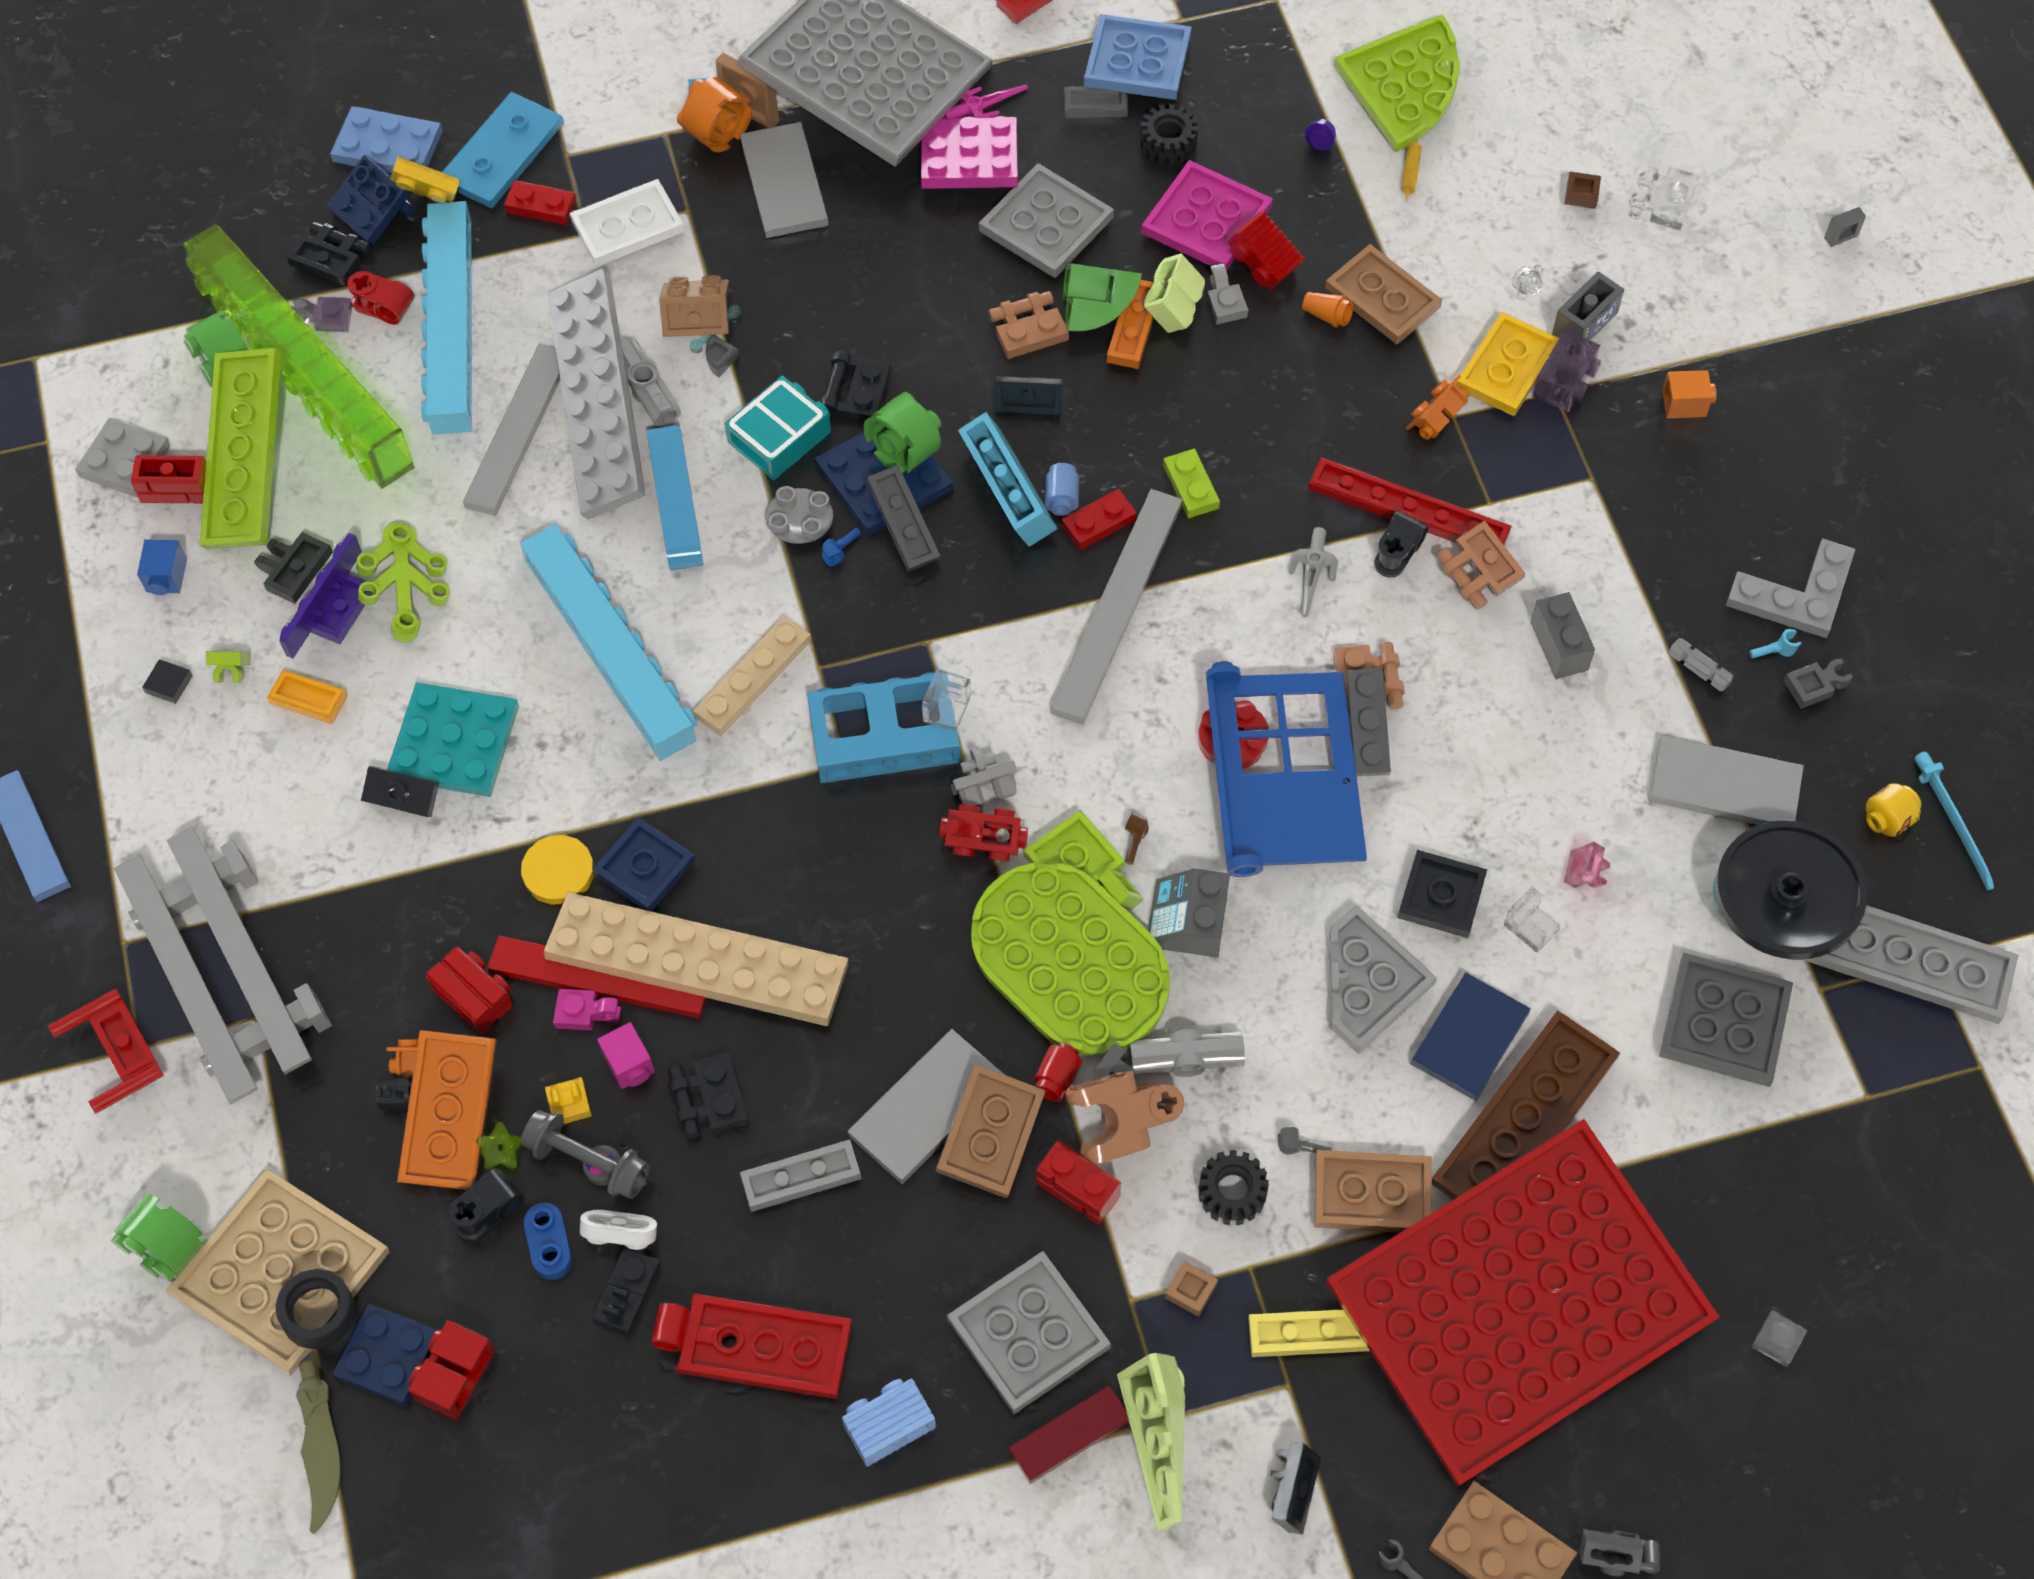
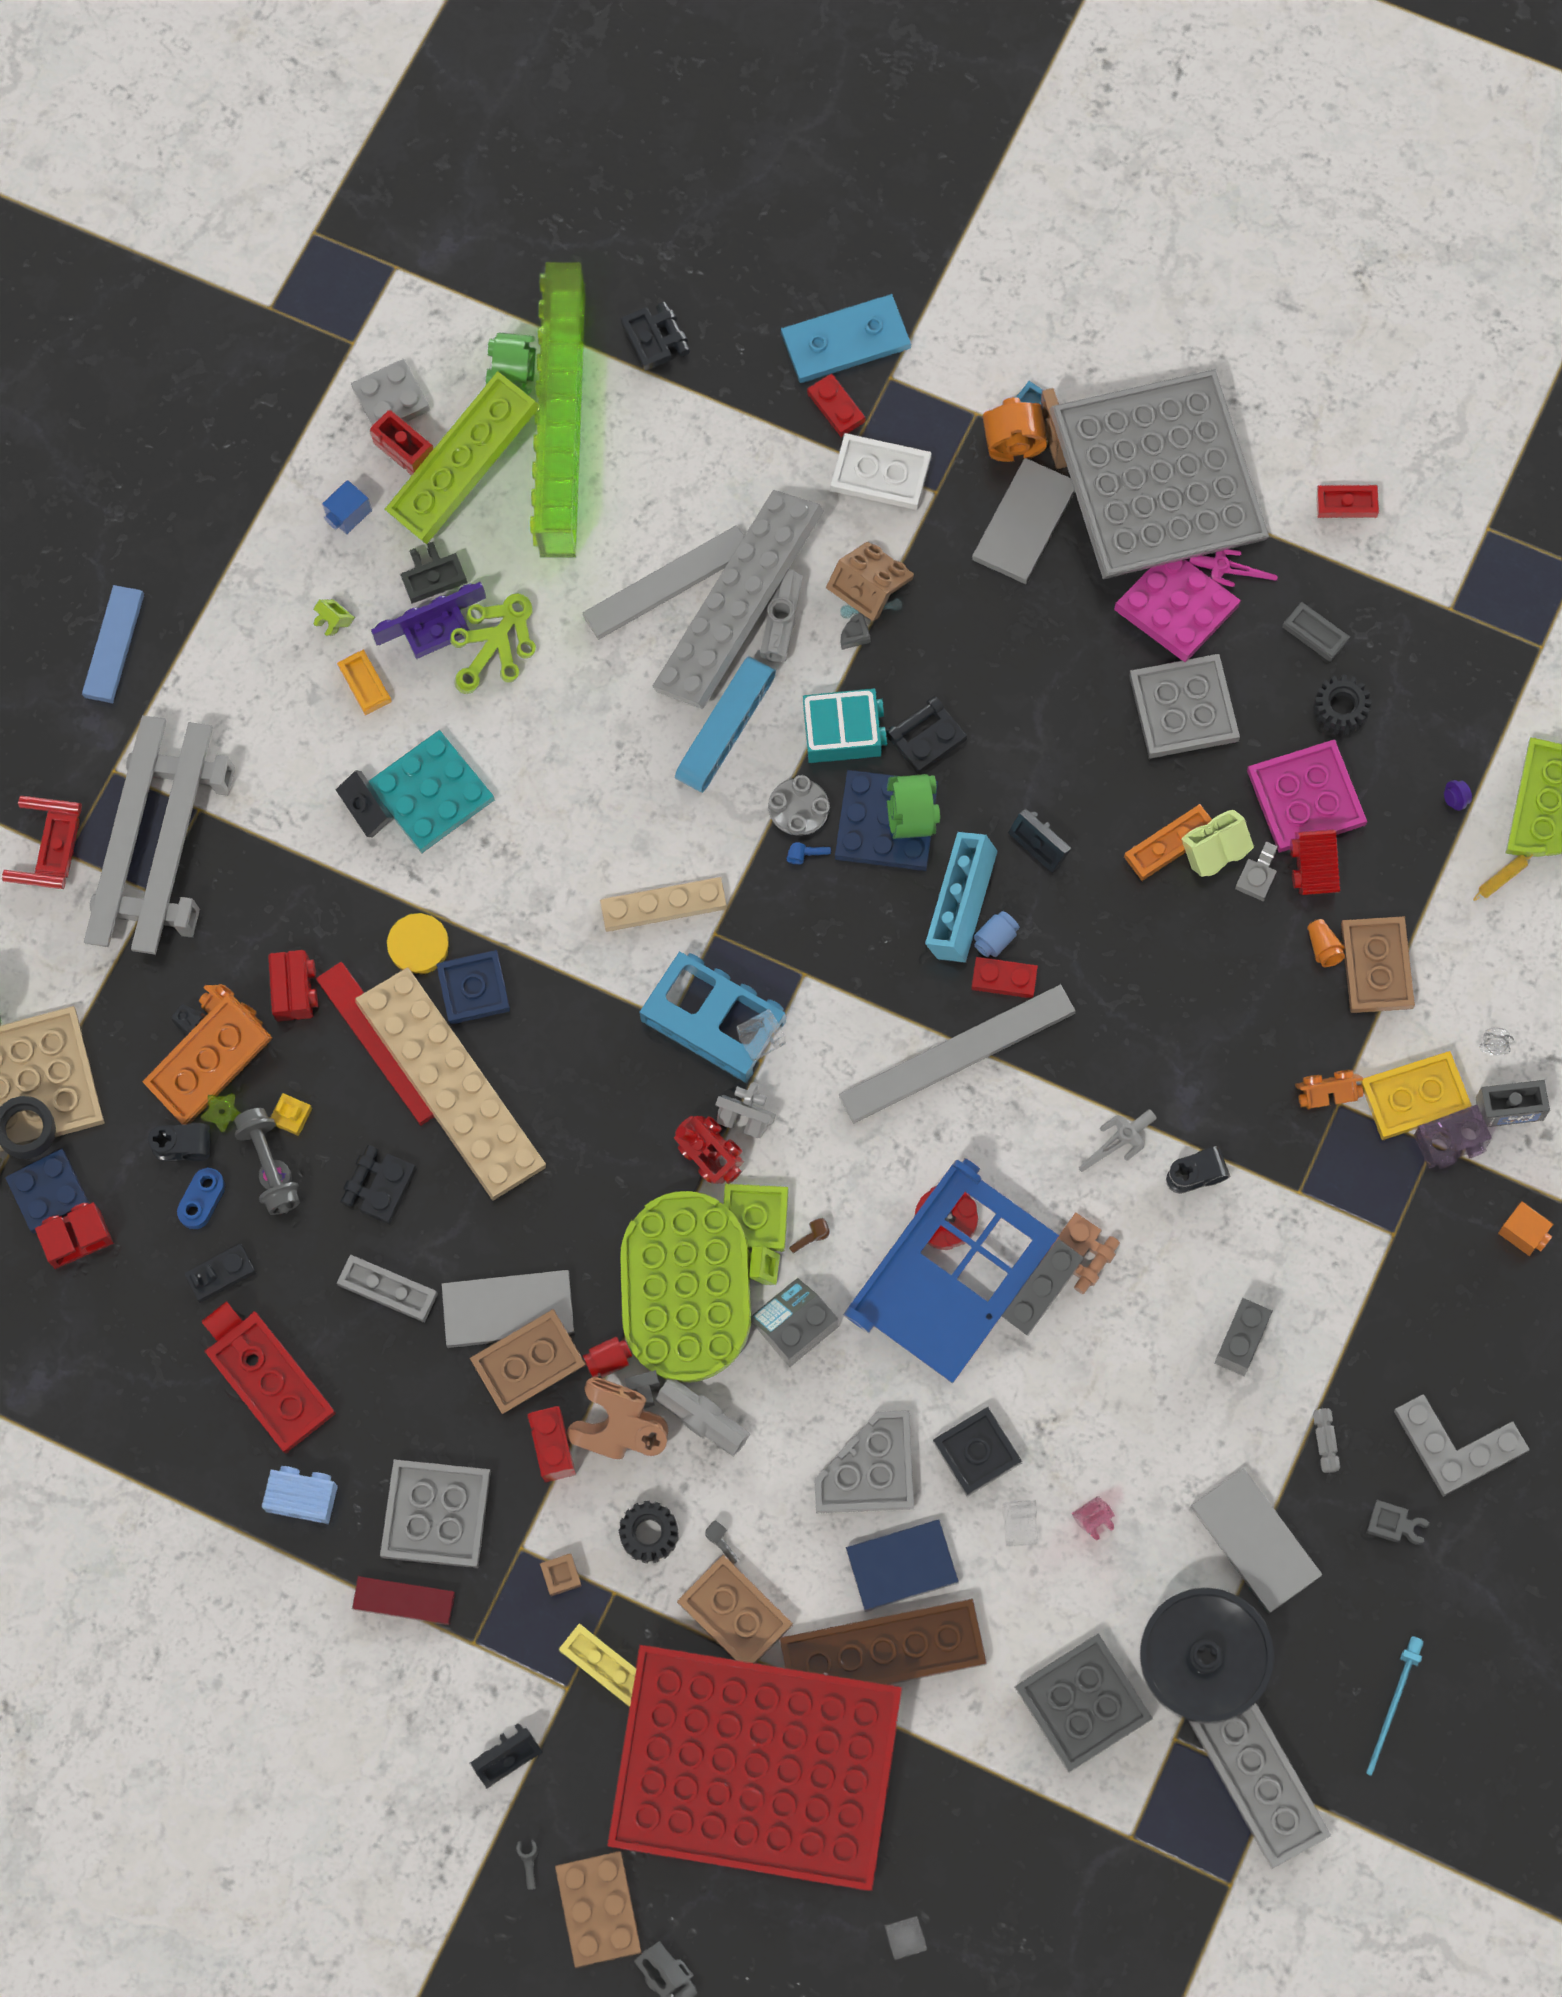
camera: 45 degrees right, 10 degrees up
black tile [142,659,193,704] -> none
clear purple plate [291,297,353,332] -> none
dark blue plate [327,155,416,245] -> none
medium blue plate [330,106,443,173] -> none
red piece [347,271,415,325] -> none
yellow plate [390,156,460,203] -> none
medium azure brick [421,201,472,435] -> none
medium azure brick [520,524,697,761] -> none
dark pink plate [553,989,622,1031] -> none
white plate [580,1210,657,1250] -> none
dark pink brick [597,1022,655,1089] -> none
dark grey plate [866,465,940,572] -> none
nougat plate [988,291,1069,359] -> none
bright green brick [1063,263,1142,331] -> none
medium blue plate [1084,14,1192,100] -> none
yellowish green wedge [1117,1353,1185,1531] -> none
lime plate [1163,449,1220,518] -> none
red tile [1308,457,1512,546] -> none
nougat plate [1437,520,1526,610] -> none
medium azure hand [1749,629,1802,659] -> none
yellow head [1865,784,1921,837] -> none

